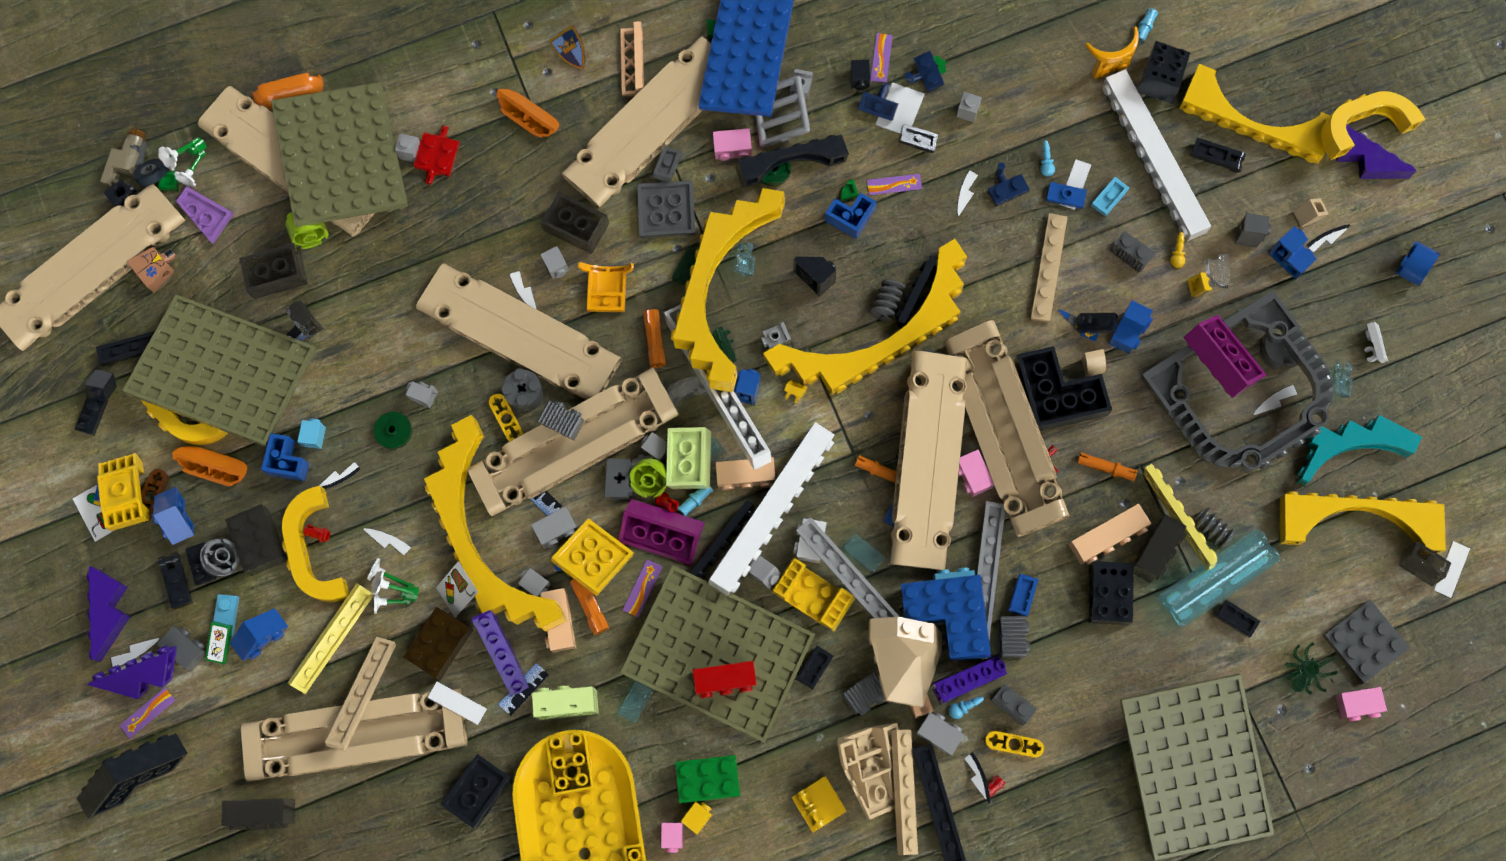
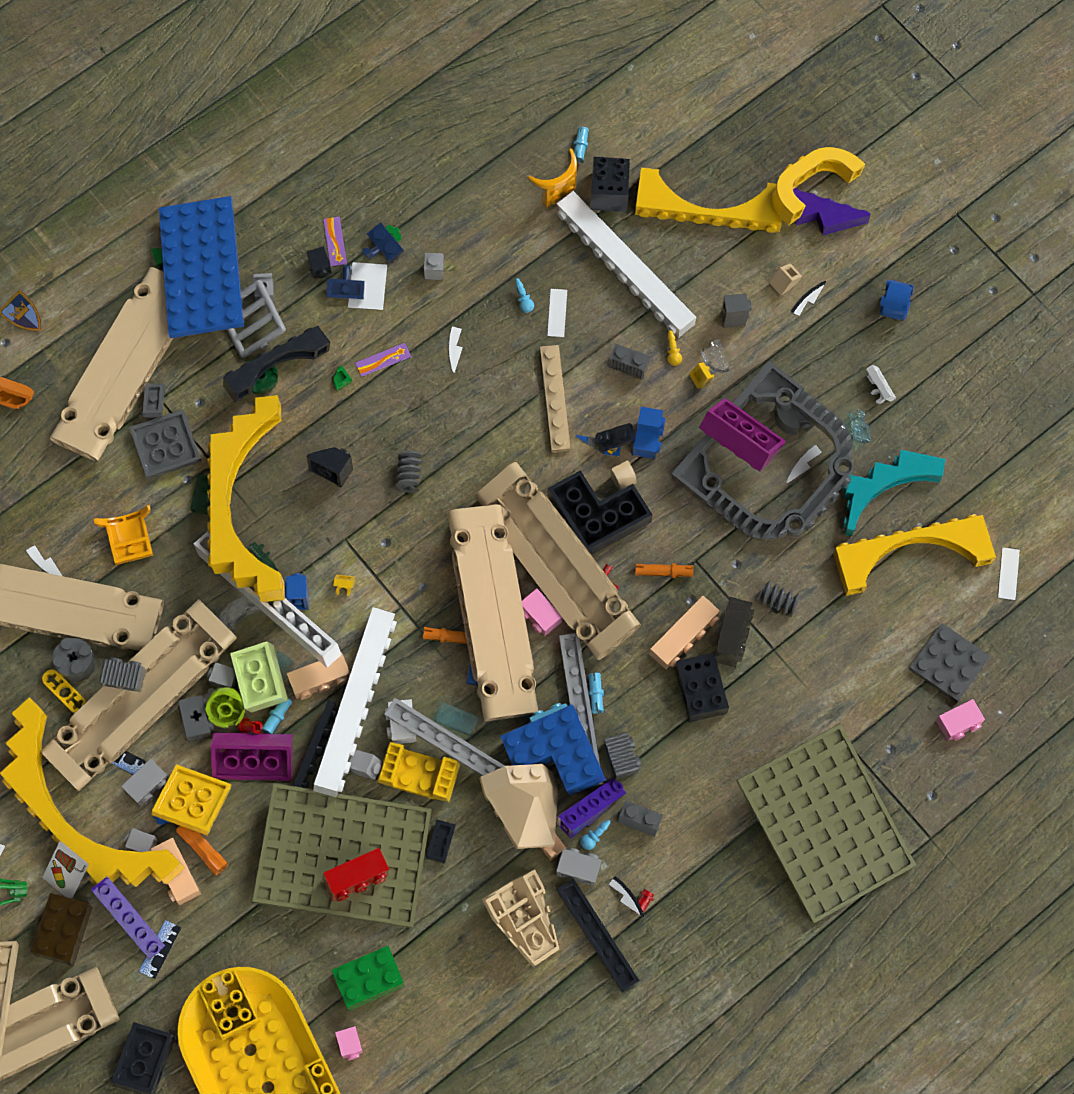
camera: 25 degrees left, 5 degrees down
white sticker [428,682,487,725] -> none
yellowish green piece [532,686,599,720] -> none
clear smoke brick [540,192,610,254] -> none
light grey brick [540,246,569,279] -> none
clear light blue plate [618,681,653,723] -> none
light nougat fence [621,22,644,97] -> none
medium lavender sticker [623,560,663,617] -> none
orange axle [643,309,666,368] -> none
yellow brick [681,802,712,835] -> none
bright pink brick [713,128,752,161] -> none
clear light blue plate [735,241,755,277] -> none
light grey brick [761,322,791,349] -> none
yellow arch [763,239,967,394] -> none
yellow hinge [791,776,847,833] -> none
blue brick [825,193,877,239] -> none
dark grey brick [842,672,884,716] -> none
tan plate [891,730,918,855] -> none
black plate [896,256,937,328] -> none
plate [898,124,938,153] -> none
yellow beam [985,731,1044,758] -> none
dark blue plate [988,162,1030,207] -> none
blue plate [1008,573,1038,617] -> none
blue plate [1046,182,1087,209] -> none
medium azure plate [1091,177,1129,217] -> none
light yellow plate [1143,464,1217,571] -> none
clear light blue brick [1158,528,1281,628] -> none
black plate [1190,137,1246,173] -> none
black plate [1214,599,1260,638] -> none
blue brick [1268,226,1317,280] -> none
clear green animal [1284,642,1338,695] -> none
clear smoke brick [1398,541,1451,587] -> none
none -> medium azure pin [588,673,604,714]

